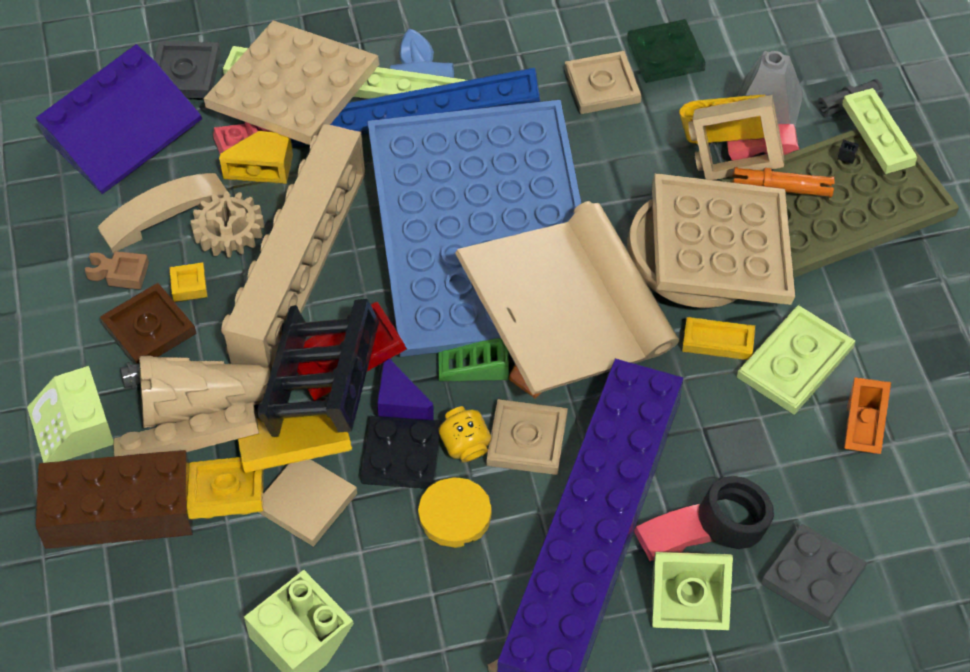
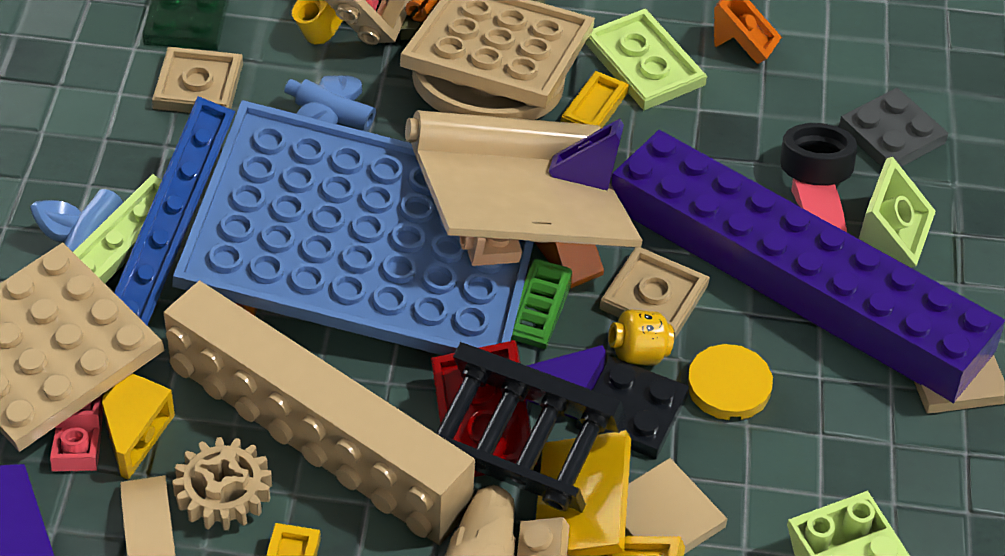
camera: 75 degrees left, 5 degrees down
none -> medium blue plant [284,76,376,132]
none -> dark purple slope [548,119,624,191]

